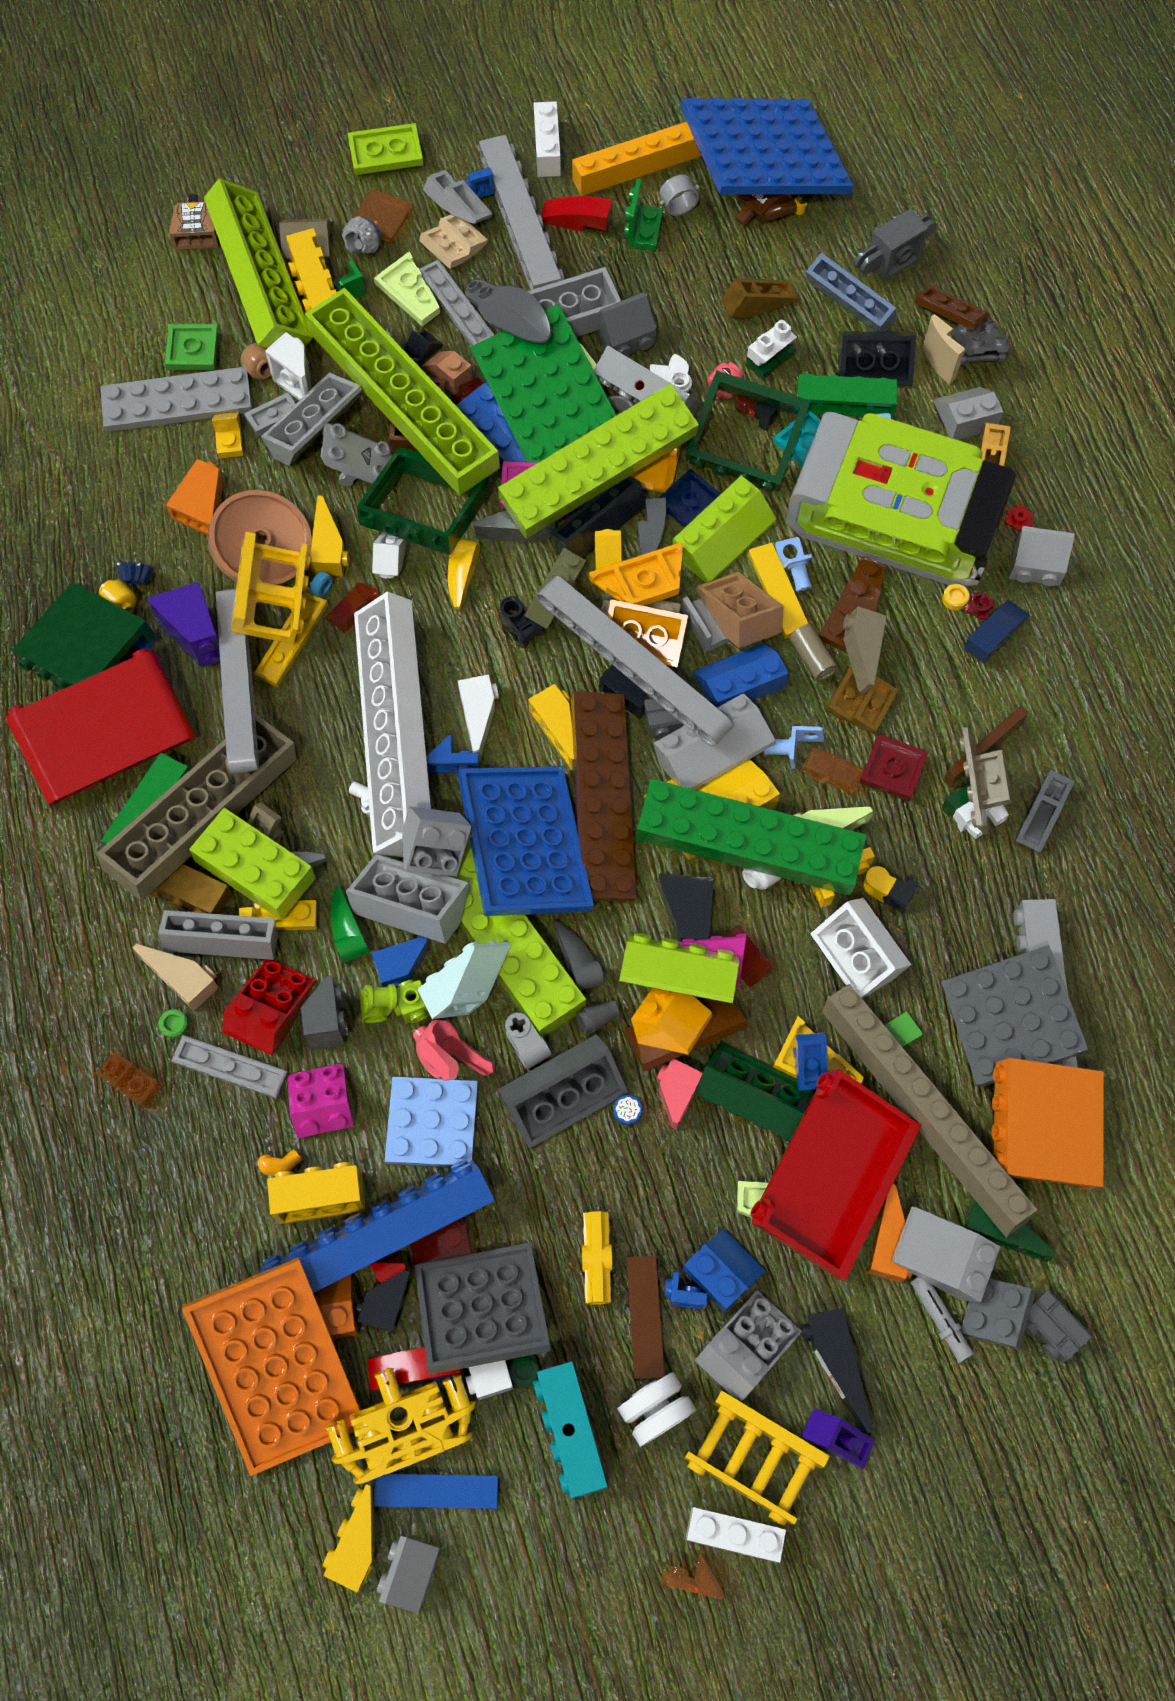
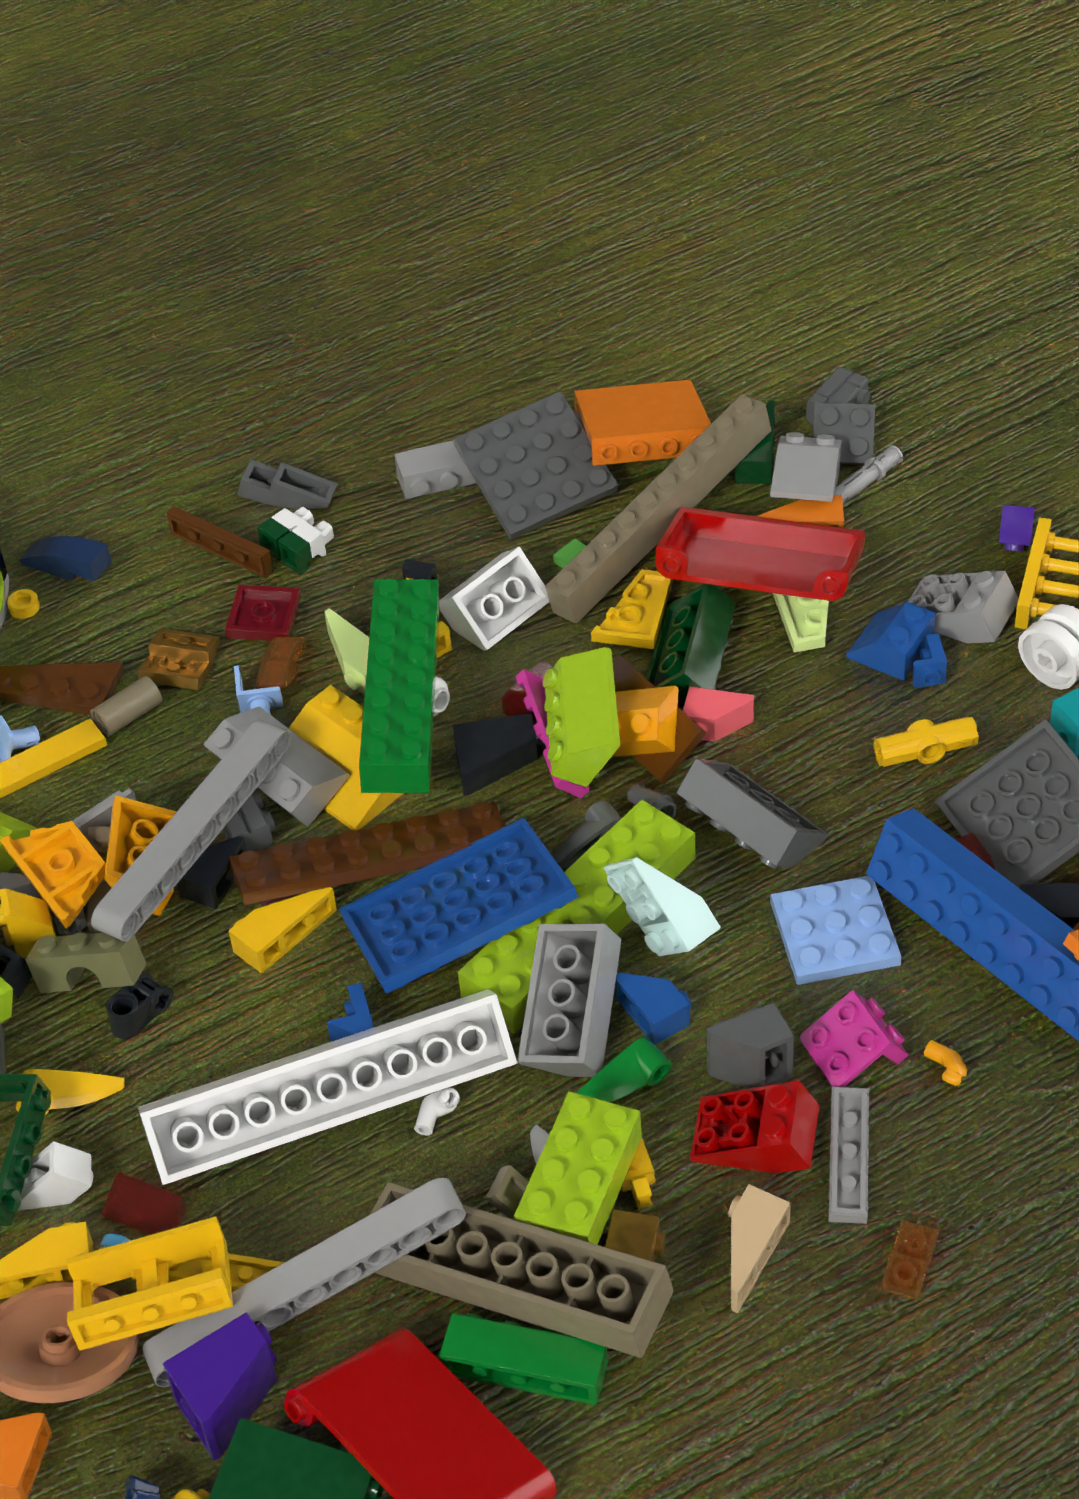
camera: 100 degrees left, 20 degrees down
light grey brick [158,910,278,960] -> none
bright green tile [158,1009,189,1039] -> none
yellow brick [267,1162,367,1224] -> none
lime piece [360,984,397,1023] -> none
lime brick [394,980,430,1024] -> none
light grey slope [402,806,471,877] -> none
coral piece [413,1020,495,1081] -> none
white slope [458,674,499,761] -> none
light grey piece [505,1013,552,1070] -> none
tile [613,1095,642,1125] -> none
reddish brown tile [626,1255,665,1380] -> none
blue slope [693,643,789,708] -> none
medium nougat slope [696,572,783,648] -> none
blue slope [793,1032,827,1091] -> none
black slope [802,1308,874,1434] -> none
dark tan slope [843,606,887,694] -> none
dark tan bracket [960,726,1012,835] -> none
dark red plate [965,592,995,620] -> none

